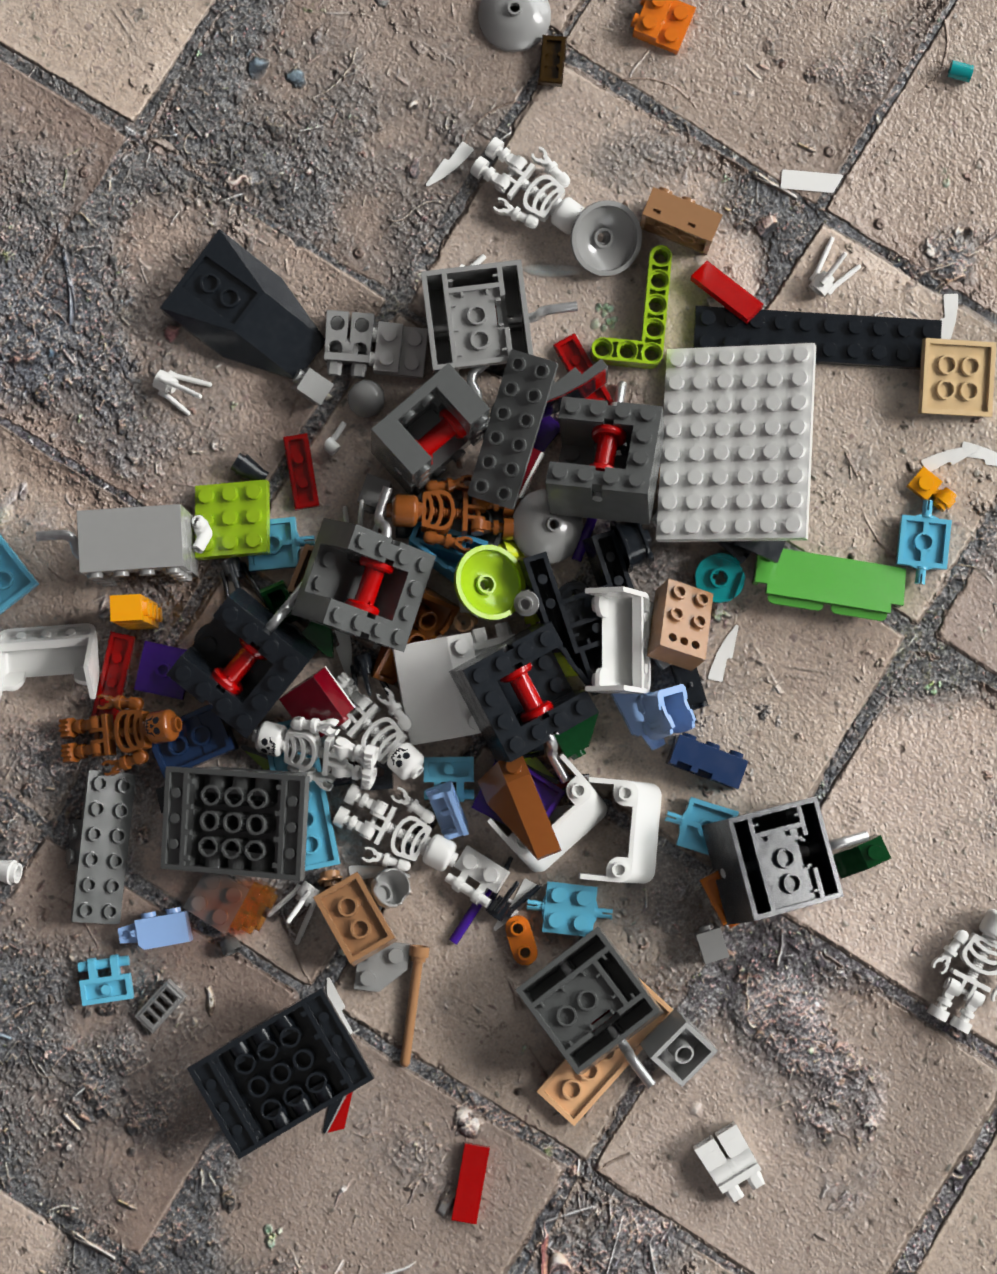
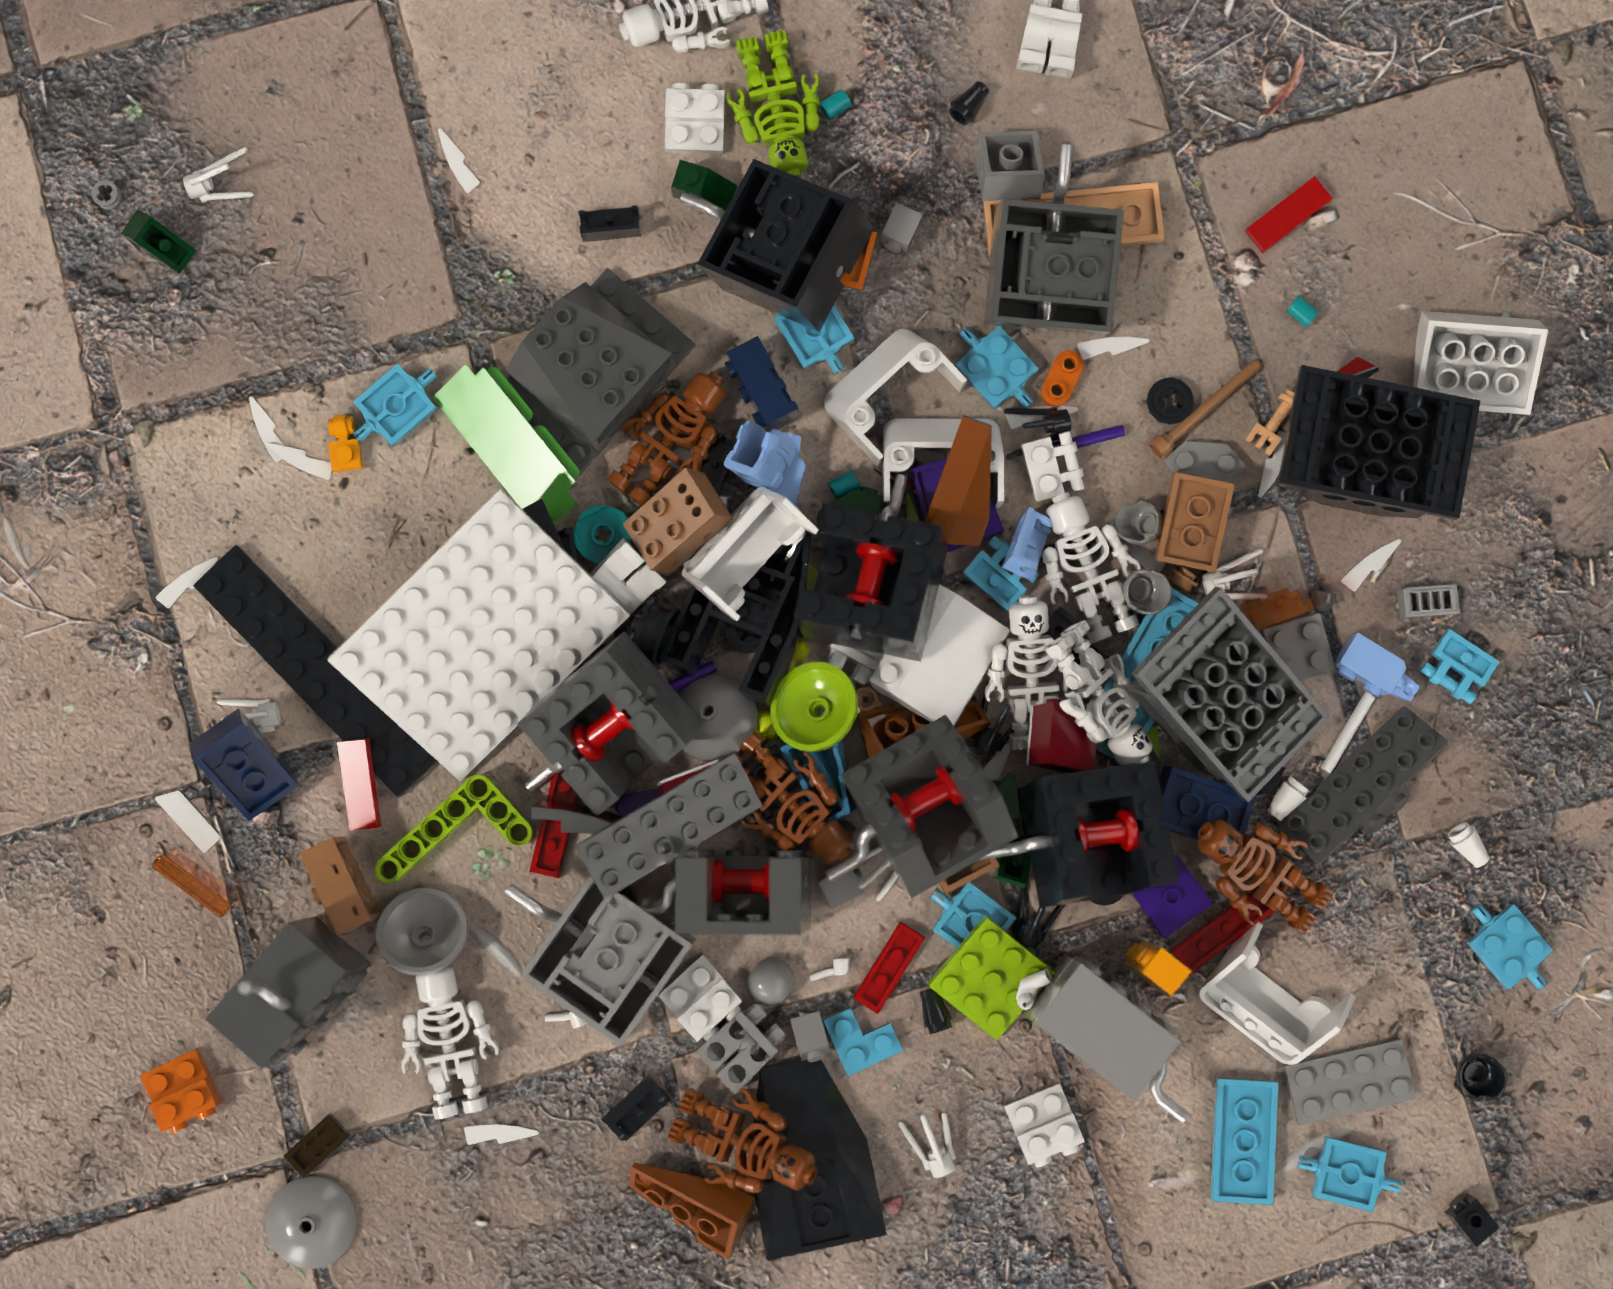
camera: 140 degrees left, 0 degrees up
light grey plate [514,589,539,616] -> none
tan plate [918,338,996,417] -> none
none -> clear orange axle [152,854,231,917]
none -> dark blue piece [189,708,298,821]
none -> dark grey piece [205,916,370,1069]
none -> dark grey wedge [506,268,696,475]
none -> black hinge [578,205,641,242]
none -> white hips [590,538,666,614]
none -> black hinge [602,1075,671,1141]
none -> dark orange piece [607,372,727,506]
none -> dark orange wedge [628,1163,755,1259]
none -> white plate [665,83,725,154]
none -> dark orange piece [667,1088,818,1193]
none -> lime piece [726,30,820,178]
none -> teal hinge [820,89,852,121]
none -> medium azure plate [823,1007,903,1076]
none -> teal hinge [828,469,861,499]
none -> black cone [949,81,989,125]
none -> white plate [1003,1082,1085,1167]
none -> white sticker [1077,337,1149,360]
none -> light grey hair [1123,569,1172,615]
none -> black gear [1146,378,1194,425]
none -> light nougat hinge [1245,390,1294,456]
none -> white cone [1267,776,1309,821]
none -> teal hinge [1286,295,1319,328]
none -> white bar [1320,692,1376,774]
none -> white sticker [1341,539,1401,591]
none -> white slope [1413,311,1548,415]

